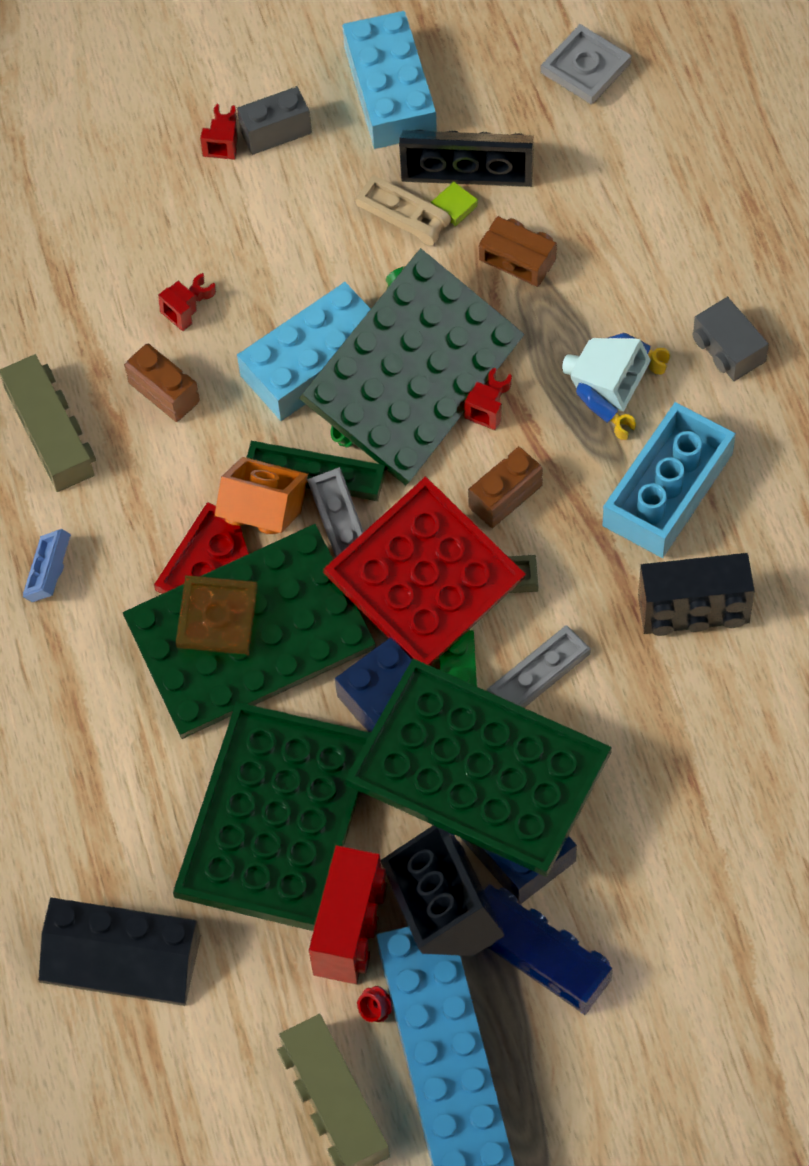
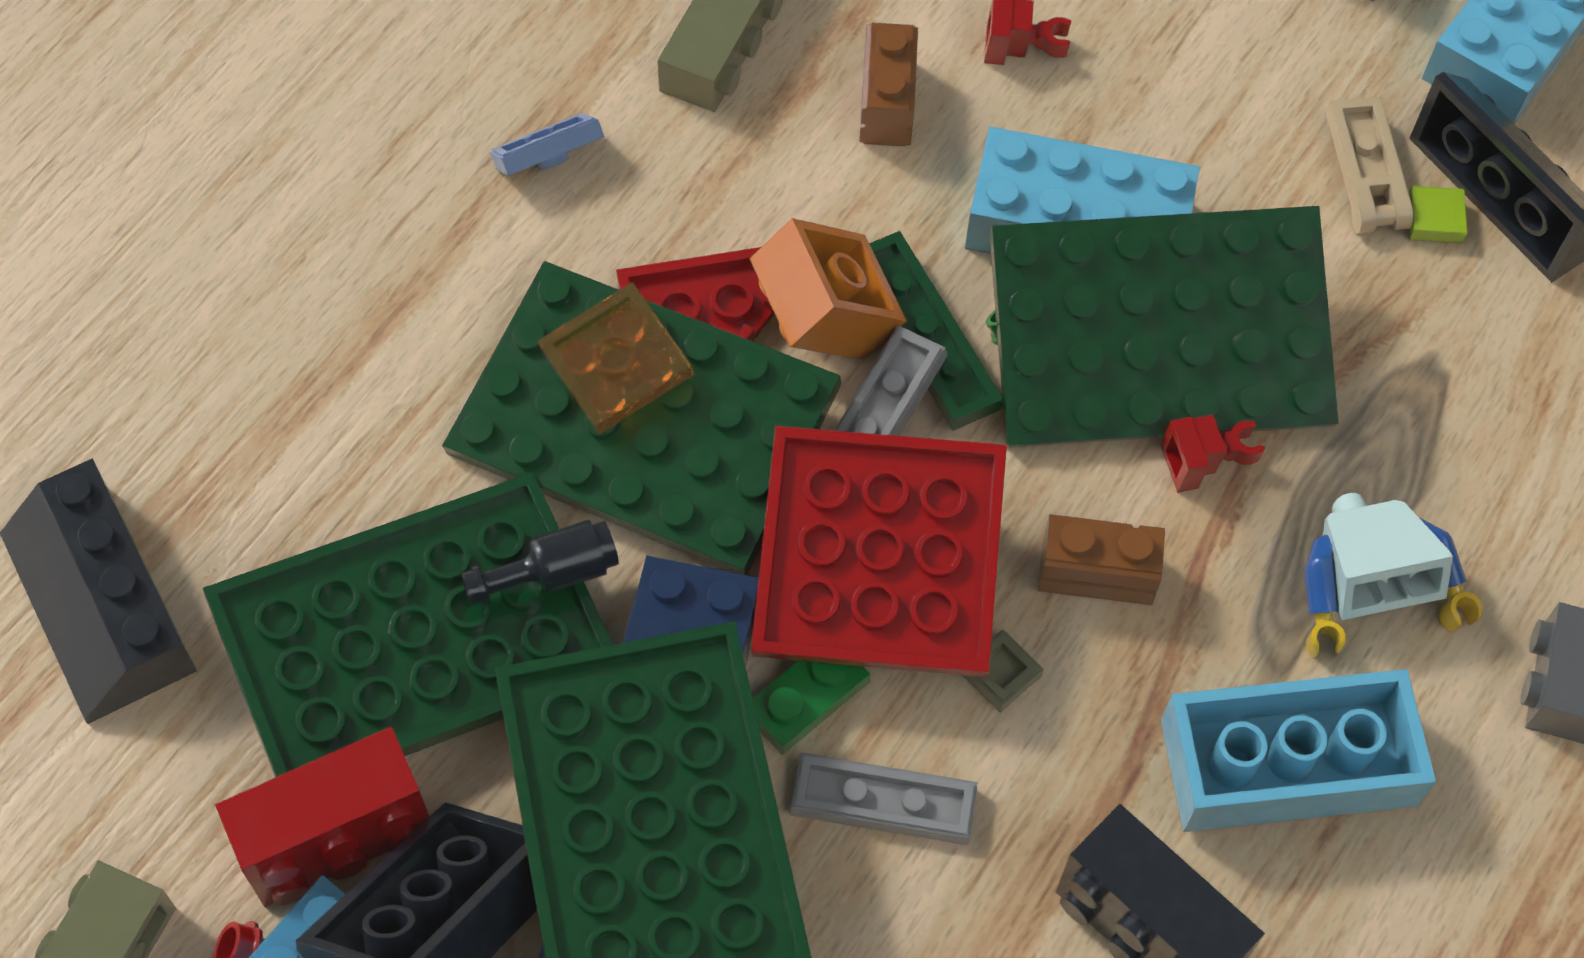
camera: 45 degrees right, 0 degrees up
dark orange brick [479,216,557,287] -> none
none -> black piece [461,520,619,607]

